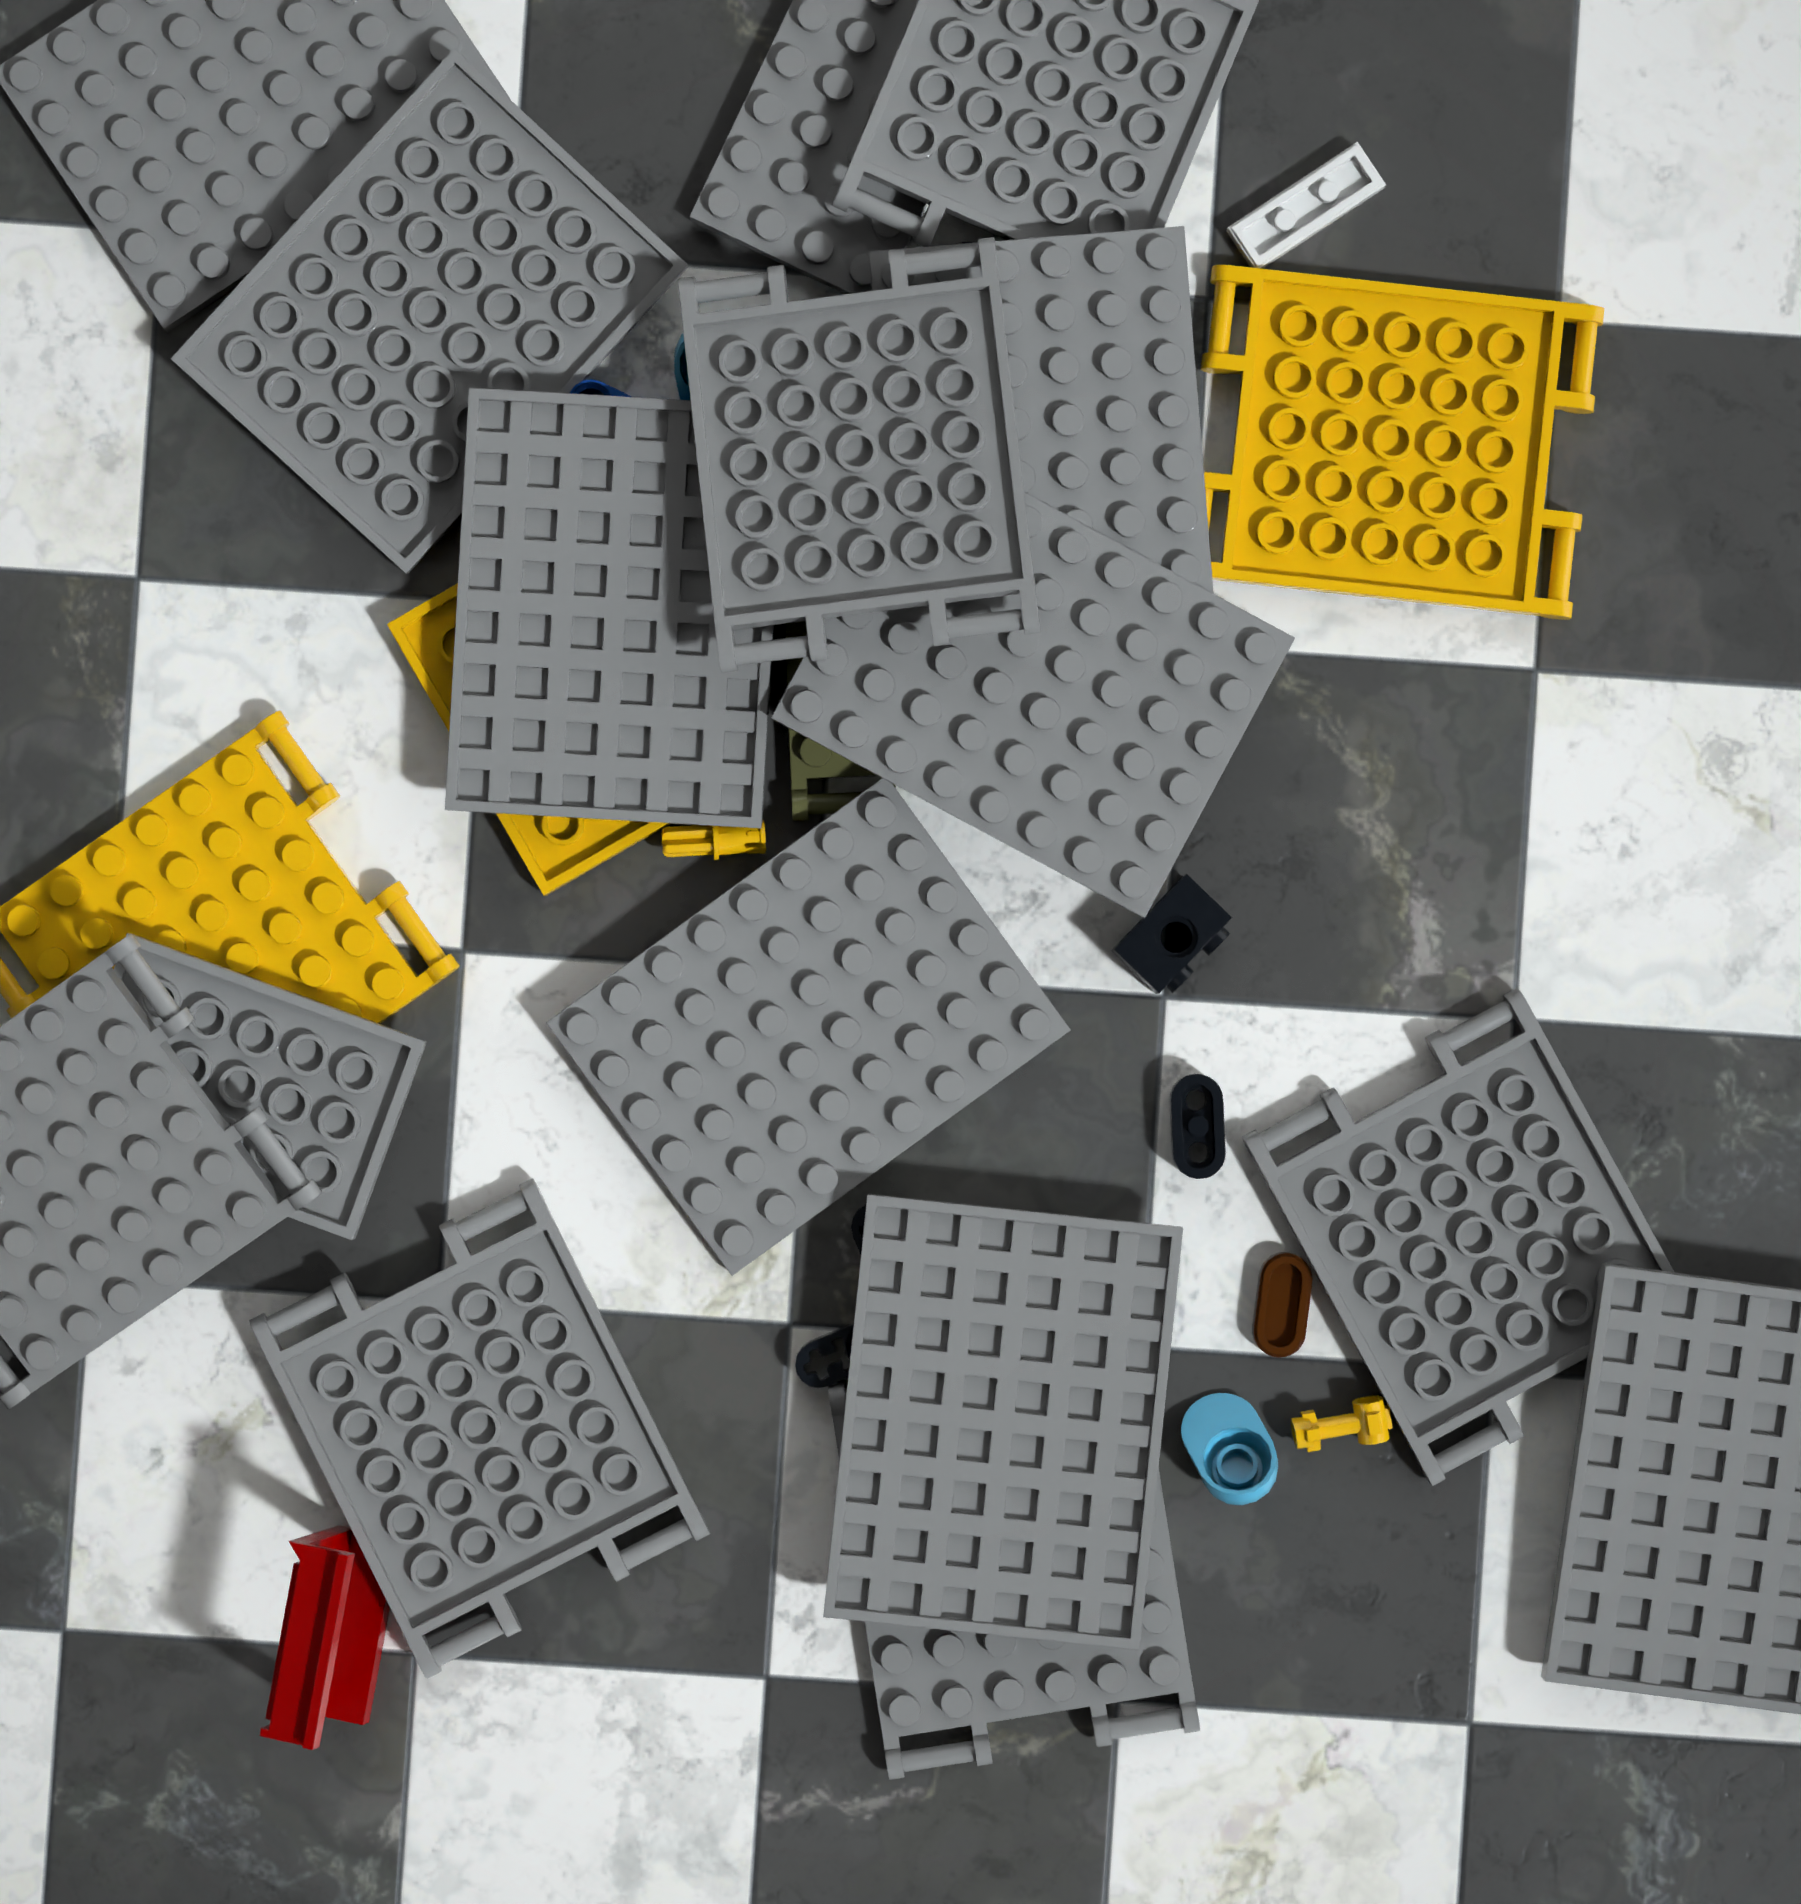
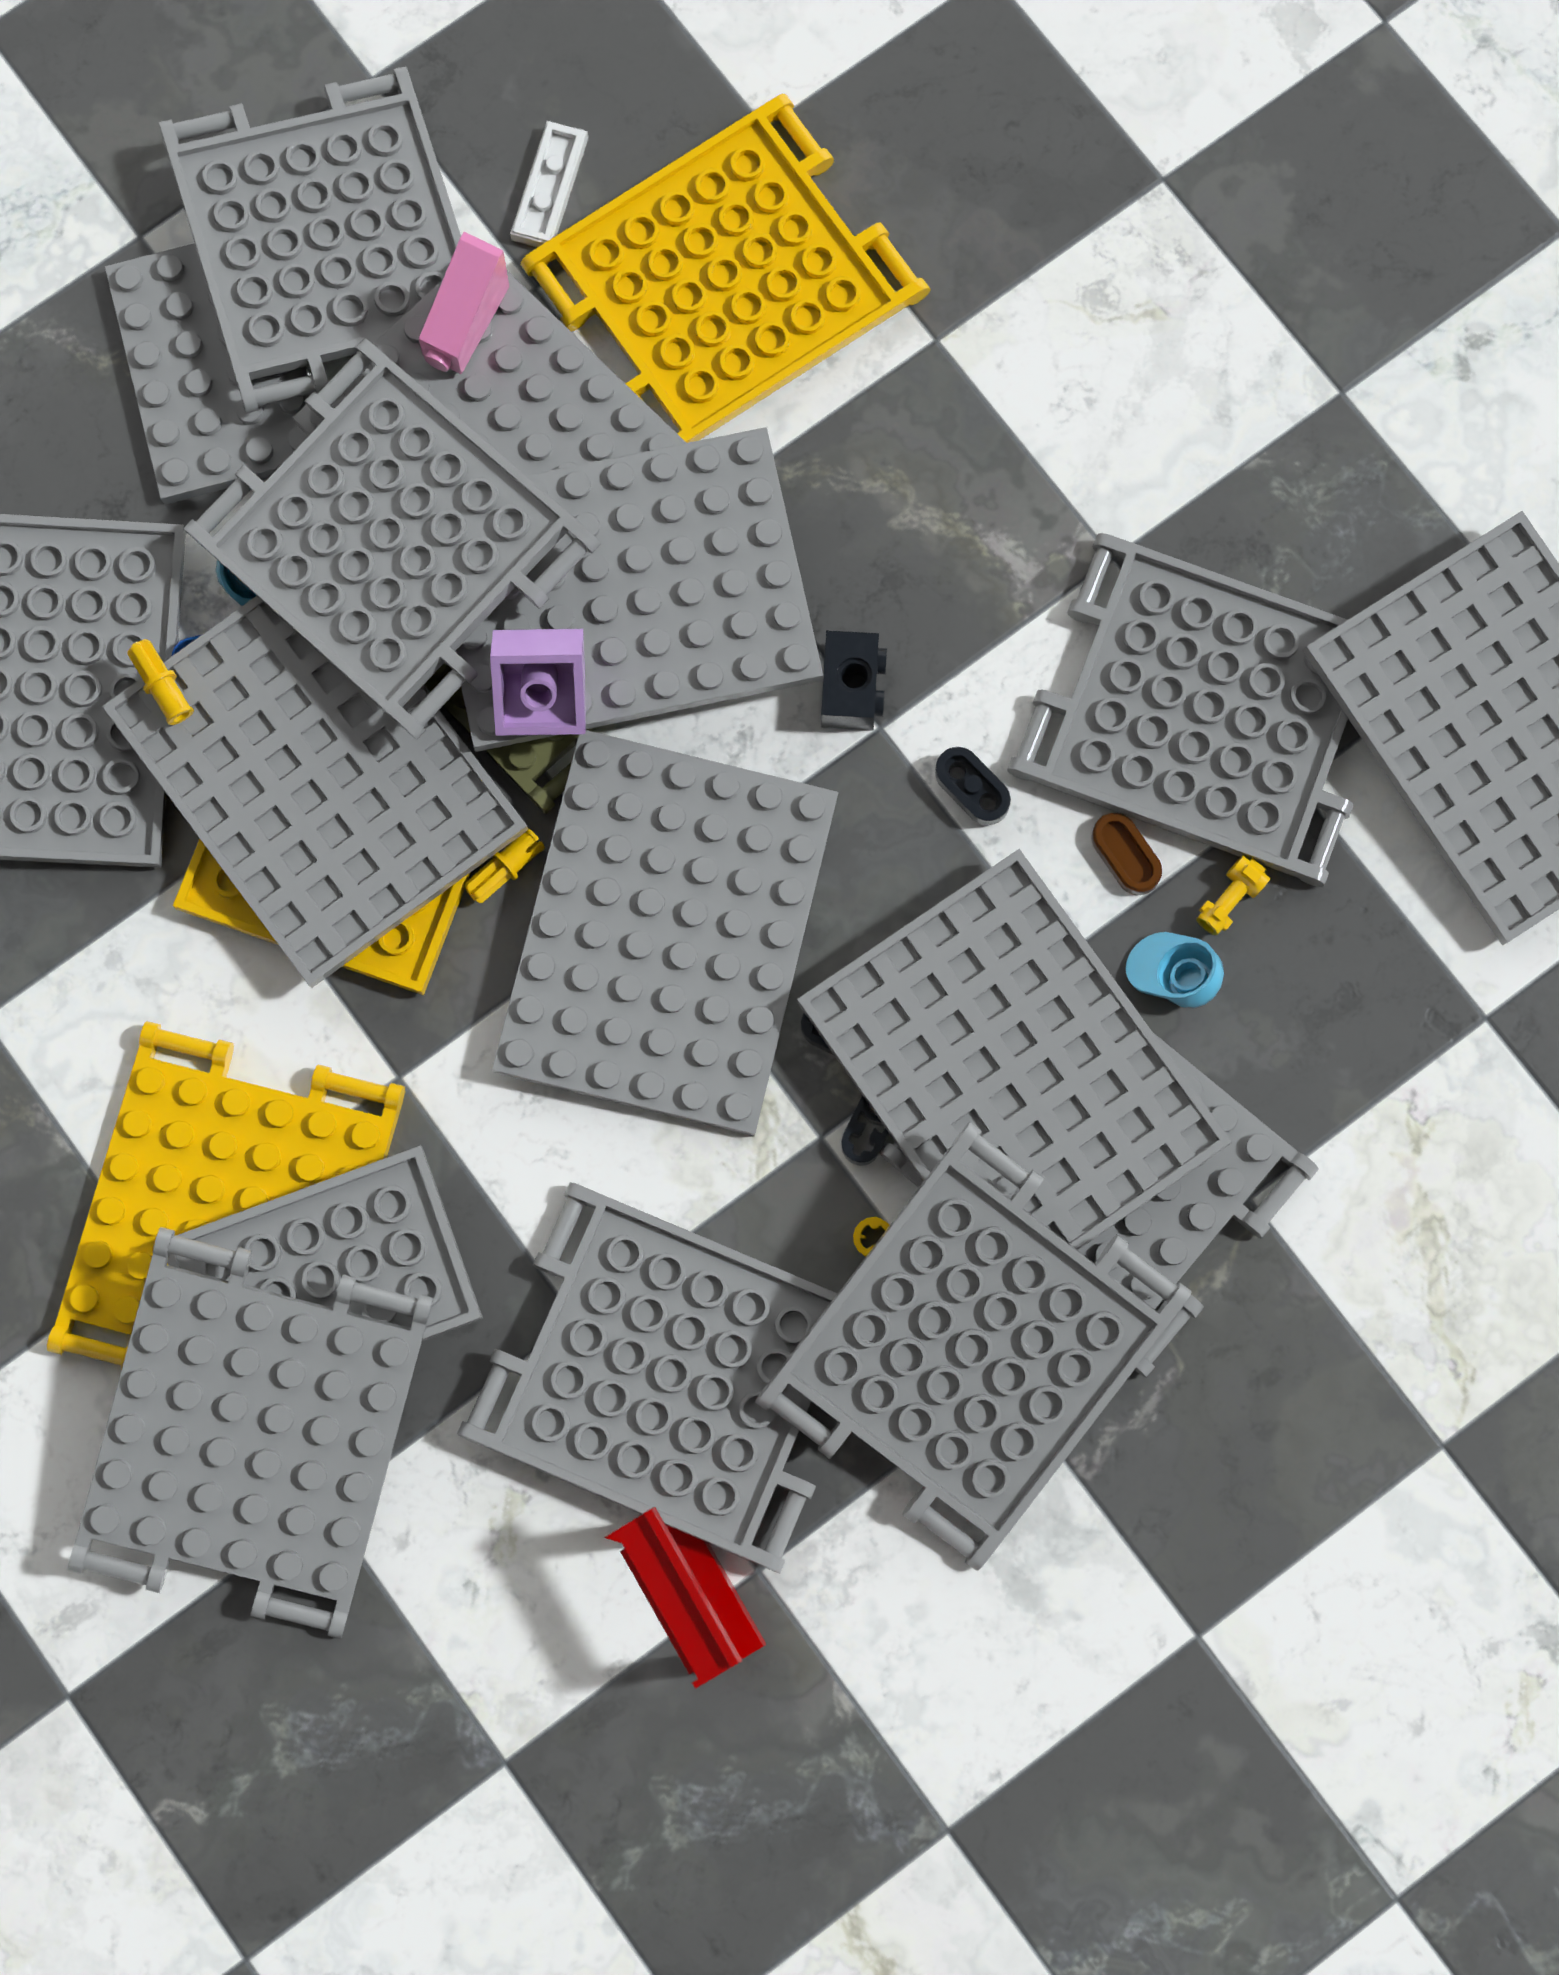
camera: 35 degrees left, 10 degrees down
none -> yellow axle [127,639,194,726]
none -> bright pink slope [419,232,509,375]
none -> lavender slope [490,629,586,736]
none -> light grey plate [755,1122,1192,1571]
none -> yellow bush [853,1217,890,1257]

